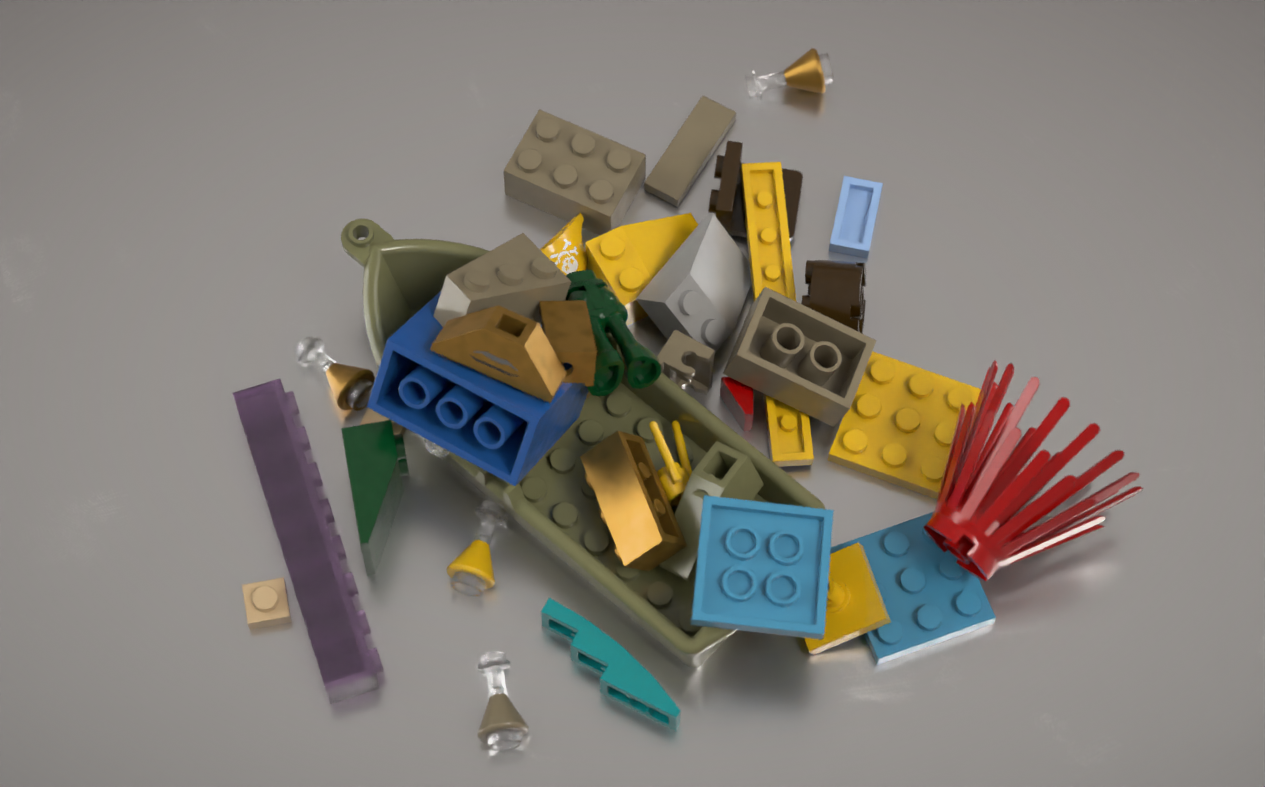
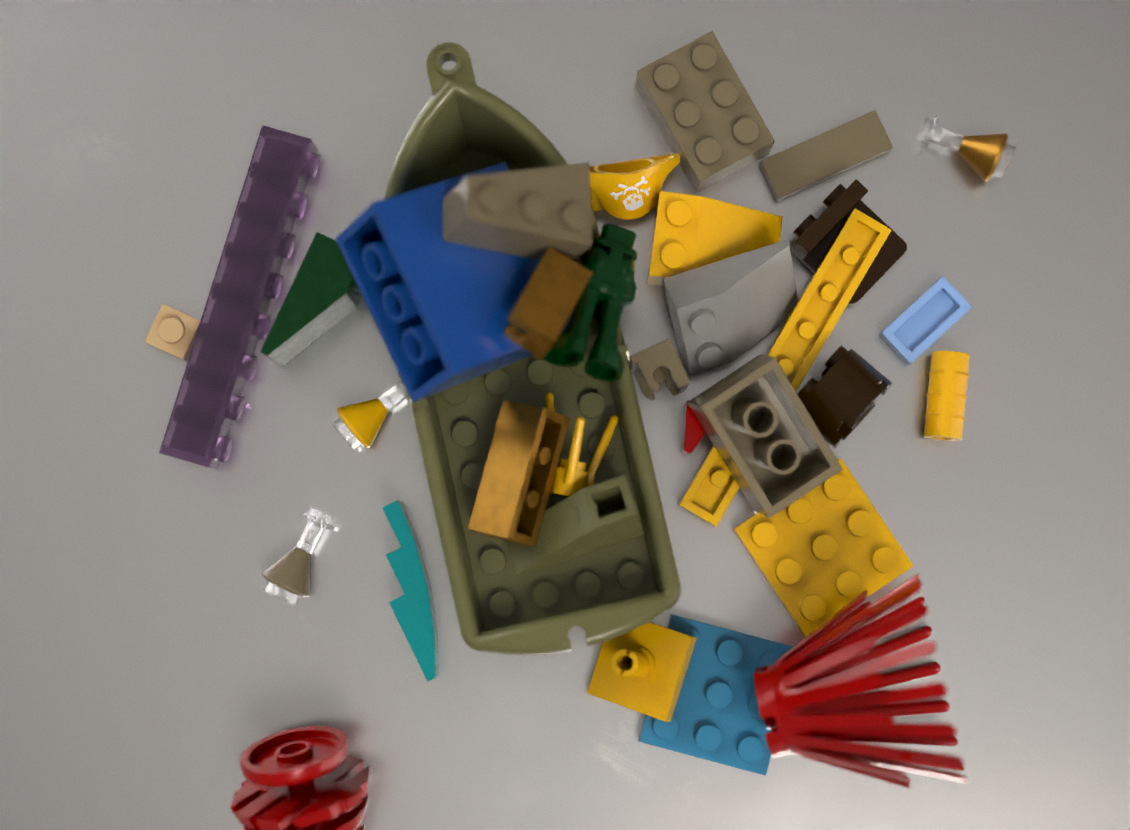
camera: 35 degrees right, 20 degrees up
piece [295,337,375,411] -> none
pearl gold slope [431,305,566,403] -> none
dark azure plate [691,495,834,640] -> none
none -> yellow axle [924,351,970,441]

